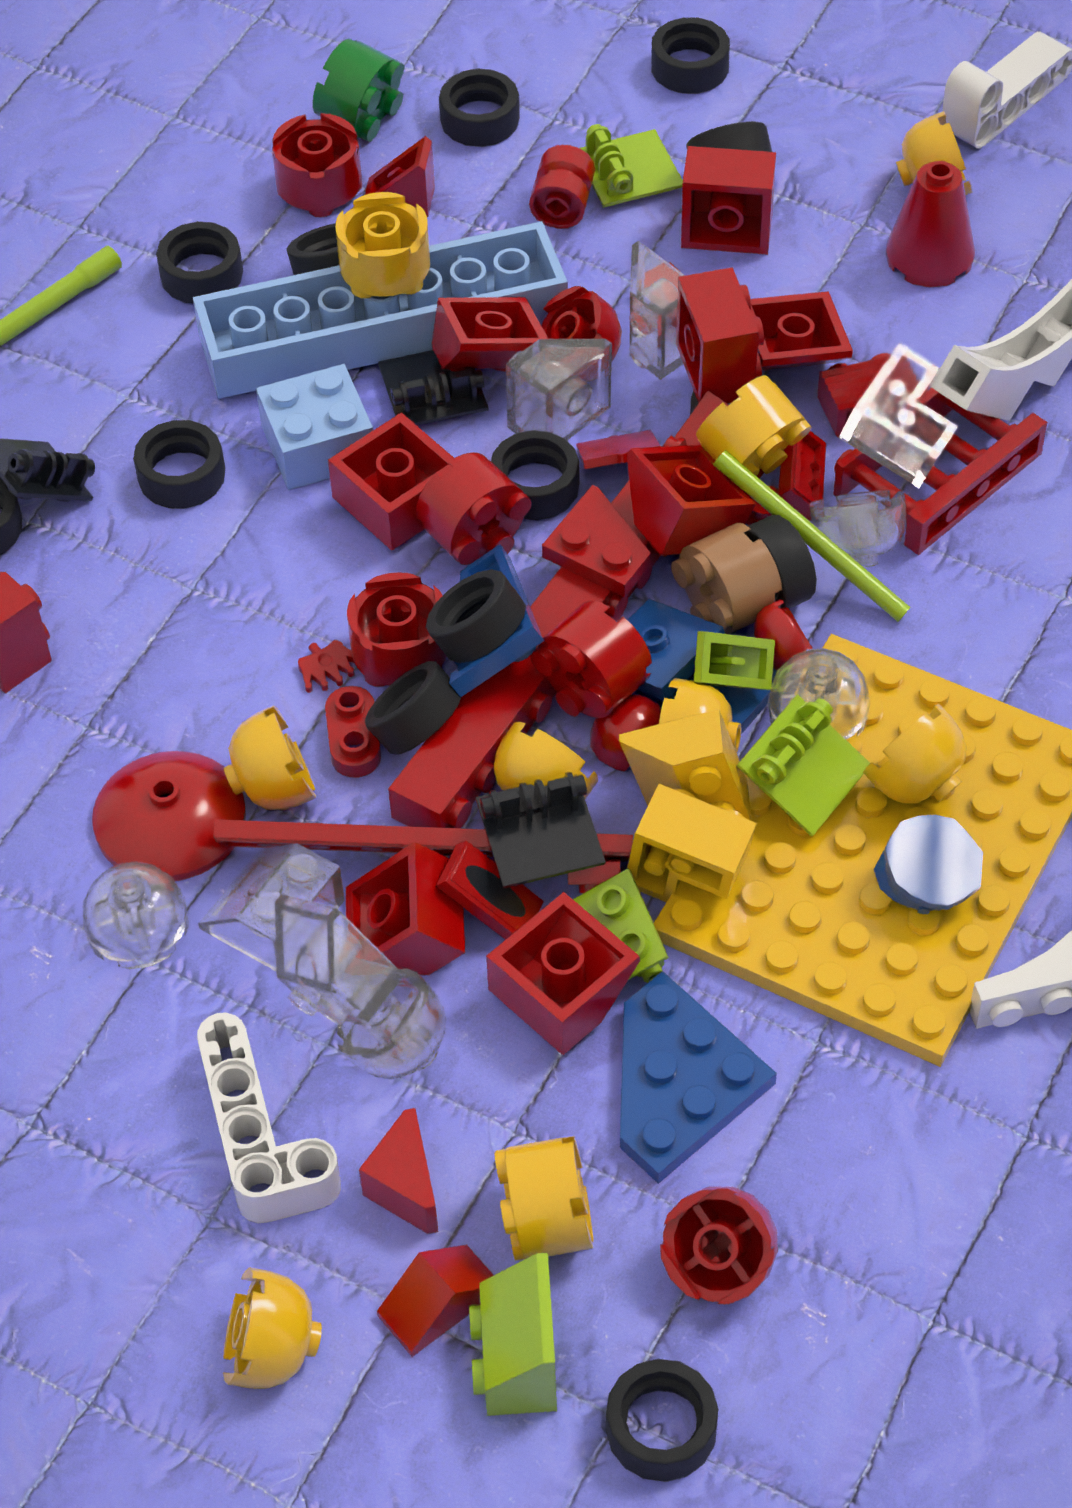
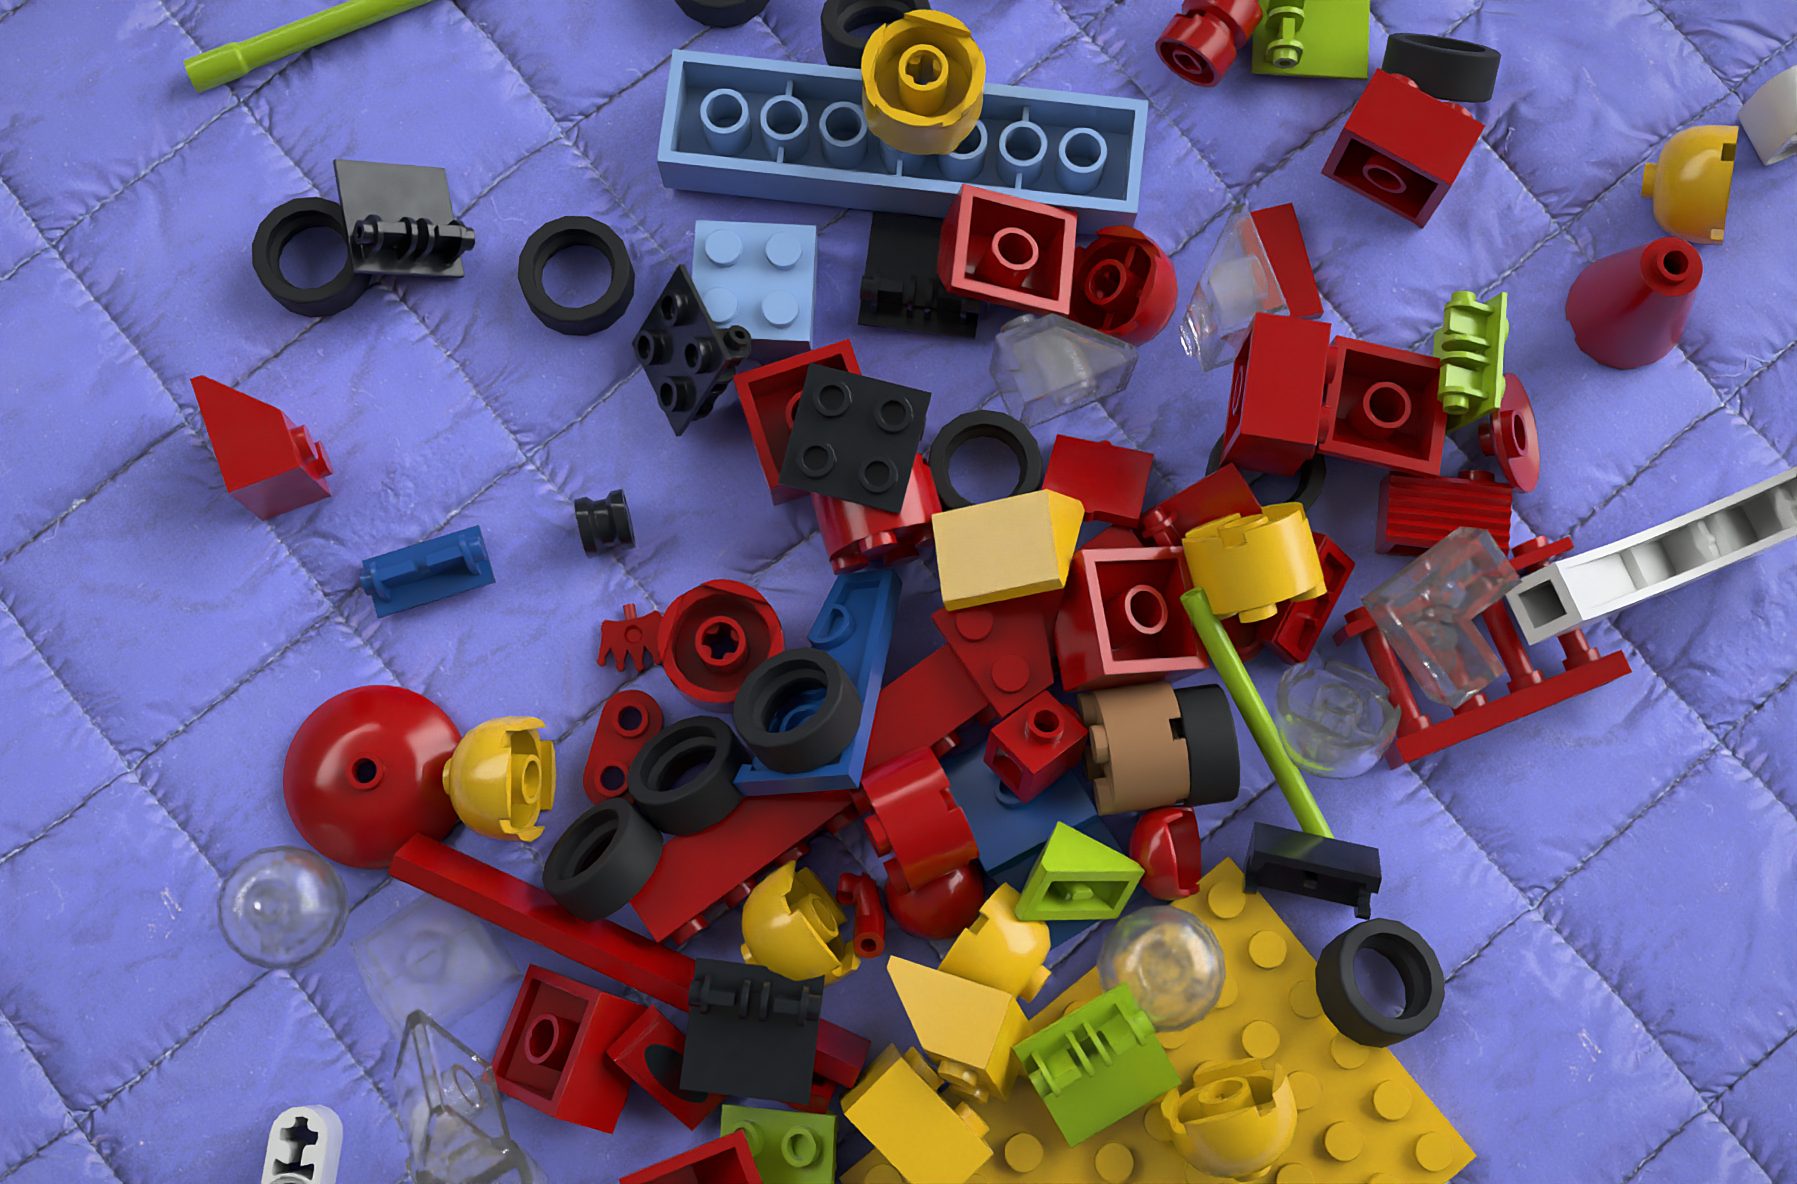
camera: 20 degrees right, 25 degrees up
none -> blue hinge [360,525,496,618]
none -> black tyre [542,797,664,923]
none -> black wheel [574,489,636,558]
none -> black hinge [631,264,752,437]
none -> black hinge [778,363,932,515]
none -> red arm [835,871,886,959]
none -> yellow slope [931,489,1085,611]
none -> red brick [983,689,1089,804]
none -> black hinge [1242,822,1382,920]
none -> black tyre [1315,918,1445,1048]
none -> lime hinge [1433,291,1509,436]
none -> red dish [1478,373,1540,494]

